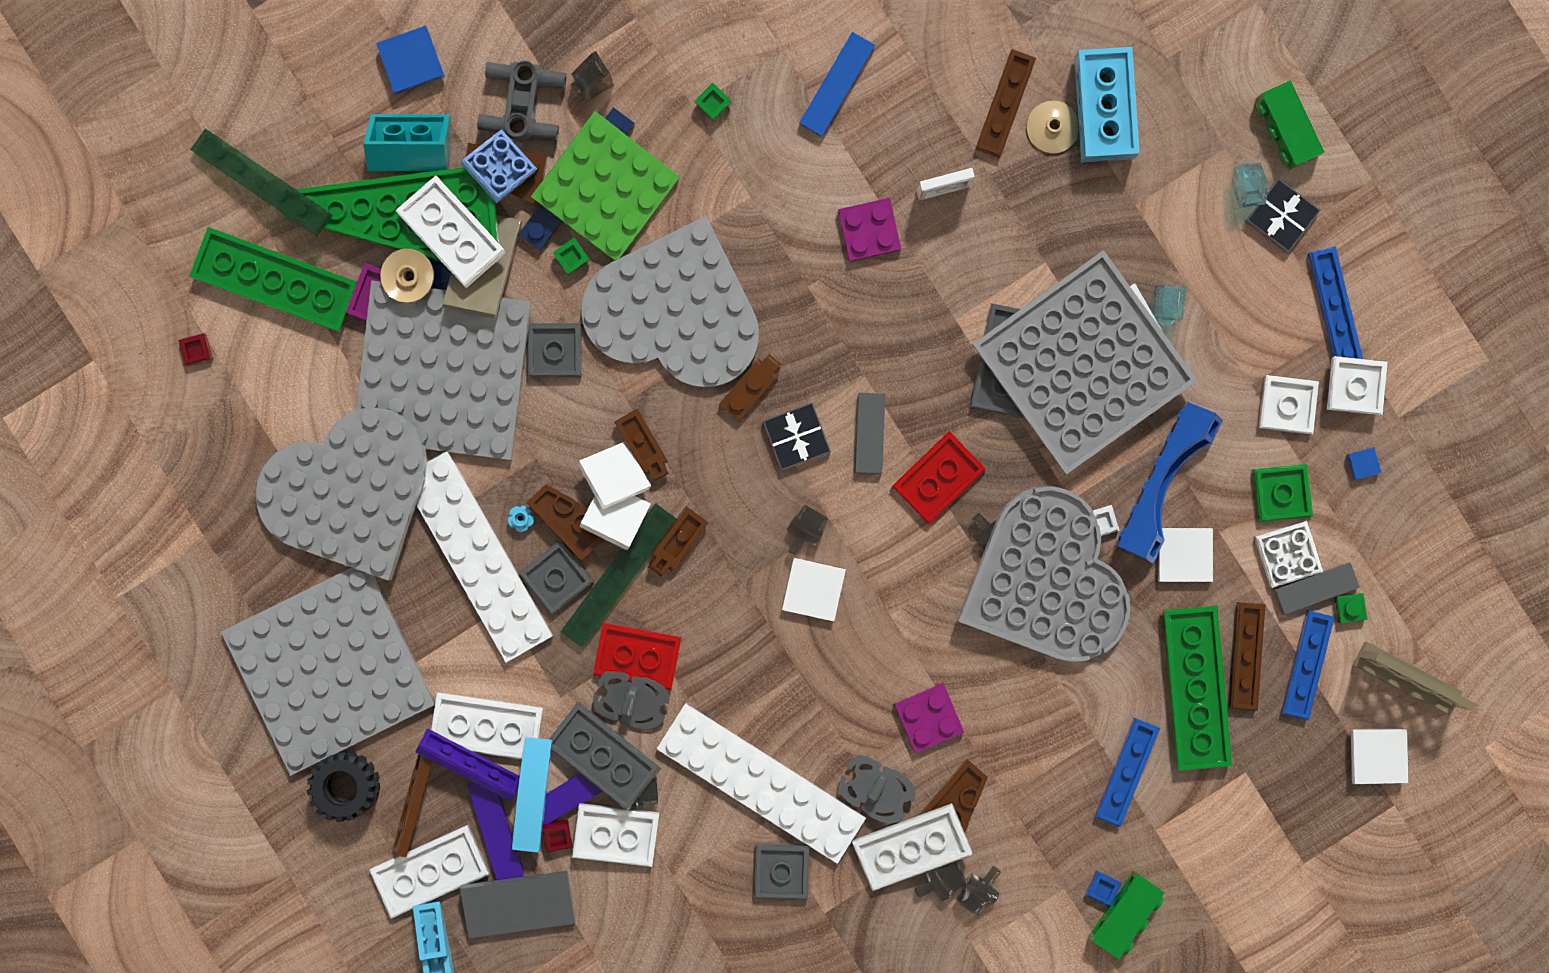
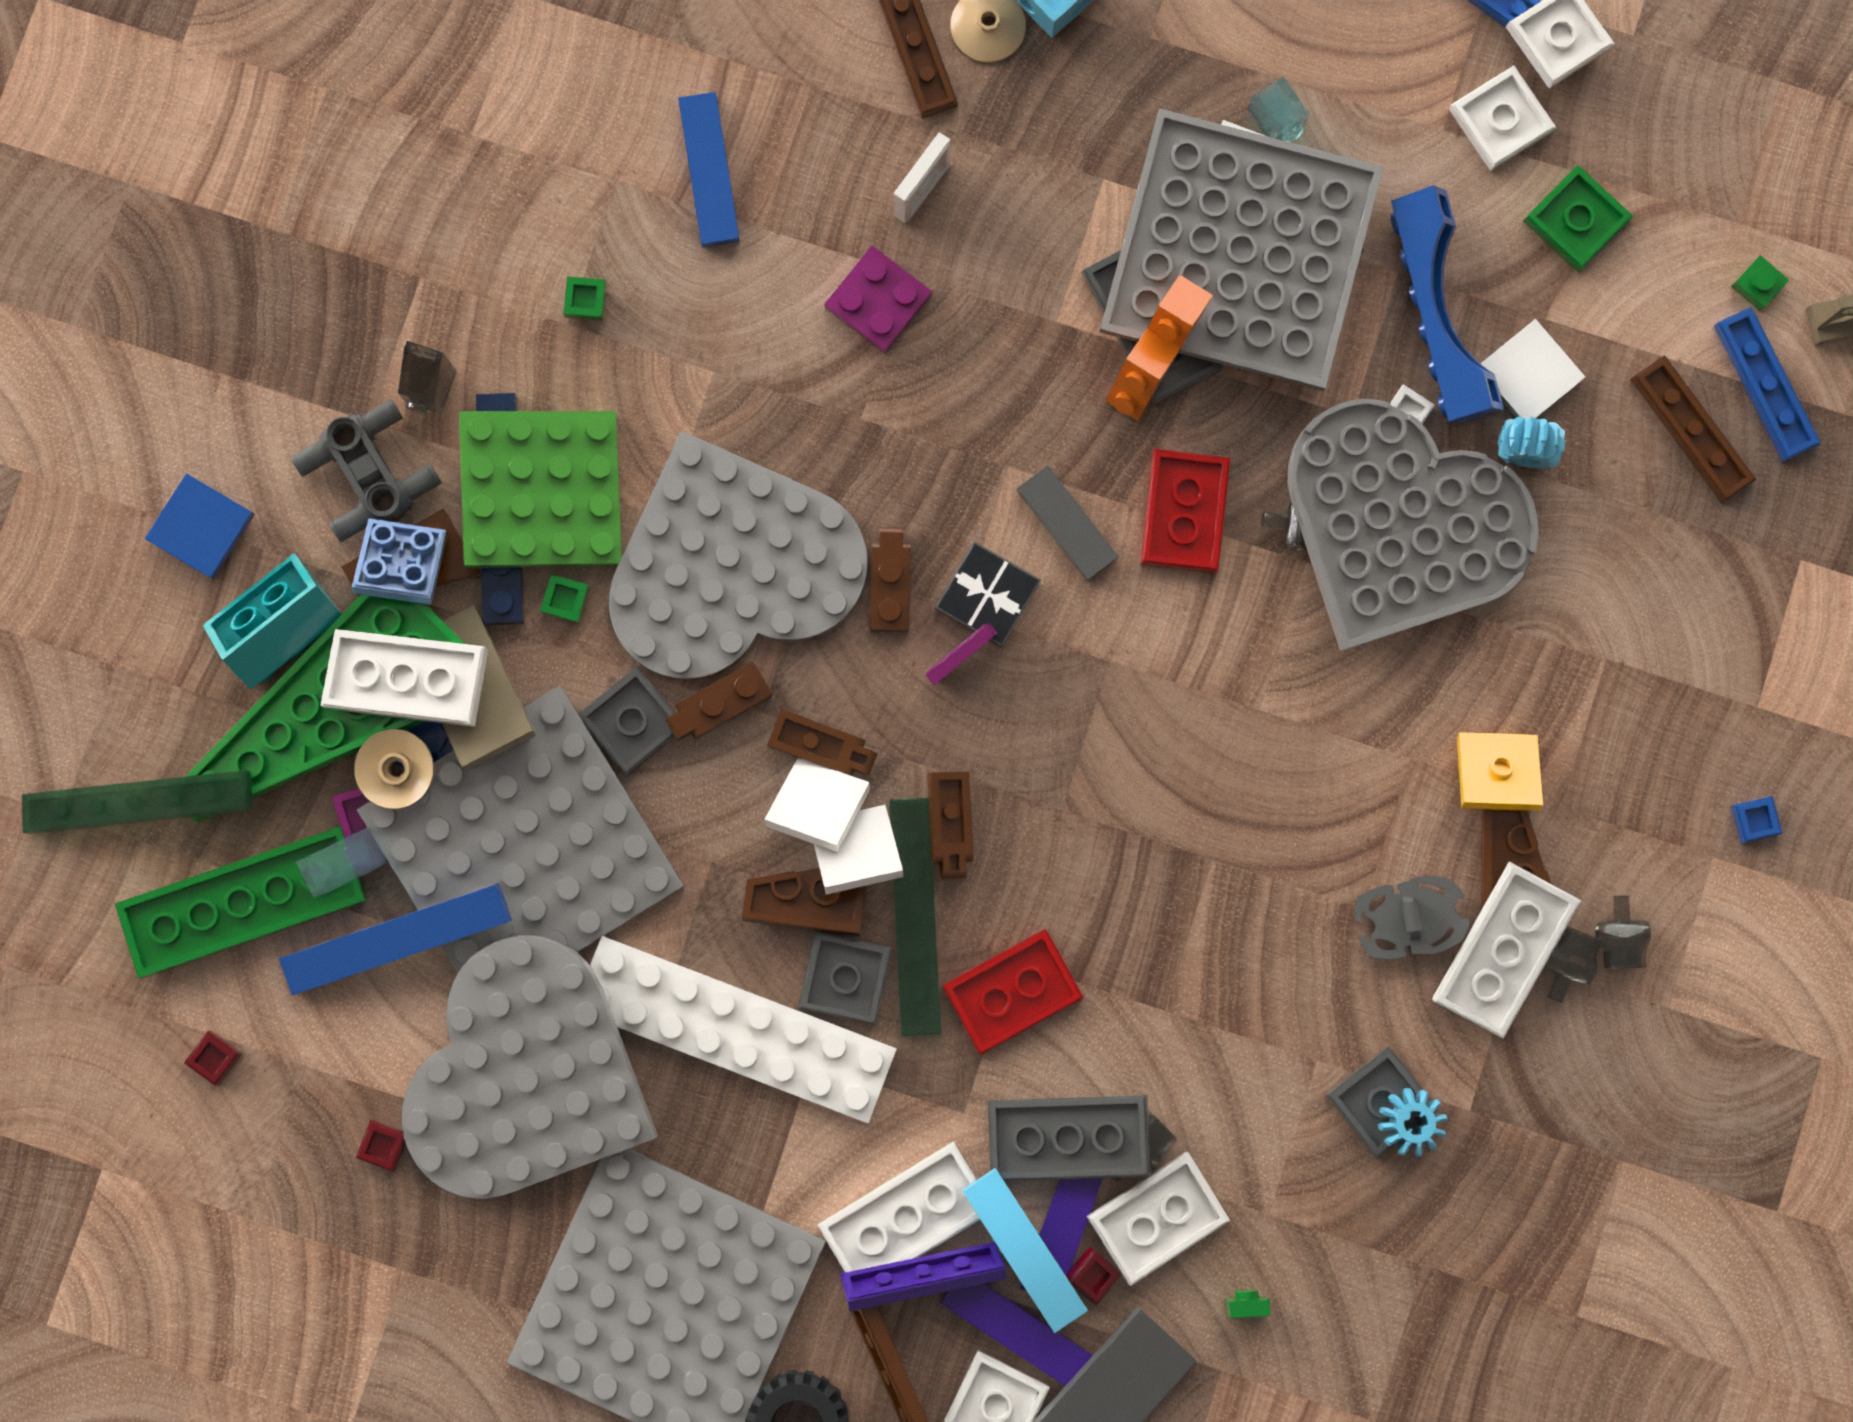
camera: 40 degrees left, 5 degrees down
medium azure plate [508,506,534,532] -> none
dark grey shield [593,671,669,729] -> none
white plate [657,703,866,864] -> none
white tile [782,558,846,621] -> none
clear smoke piece [787,505,828,556] -> none
magenta plate [894,683,964,753] -> none
green brick [1089,870,1165,959] -> none
blue tile [1095,718,1160,828] -> none
green plate [1162,605,1232,771] -> none
white tile [1254,521,1323,588] -> none
dark grey tile [1274,562,1360,615] -> none
blue tile [1347,447,1382,480] -> none
none -> blue tile [279,883,512,996]
none -> clear light blue plate [297,827,388,898]
none -> dark red tile [355,1120,406,1172]
none -> reddish brown hinge [665,661,773,741]
none -> magenta tile [925,622,998,685]
none -> orange arch [1106,275,1213,421]
none -> green plate [1225,1289,1271,1318]
none -> medium azure gear [1378,1088,1447,1157]
none -> yellow plate [1457,732,1543,811]
none -> medium azure gear [1497,416,1566,470]

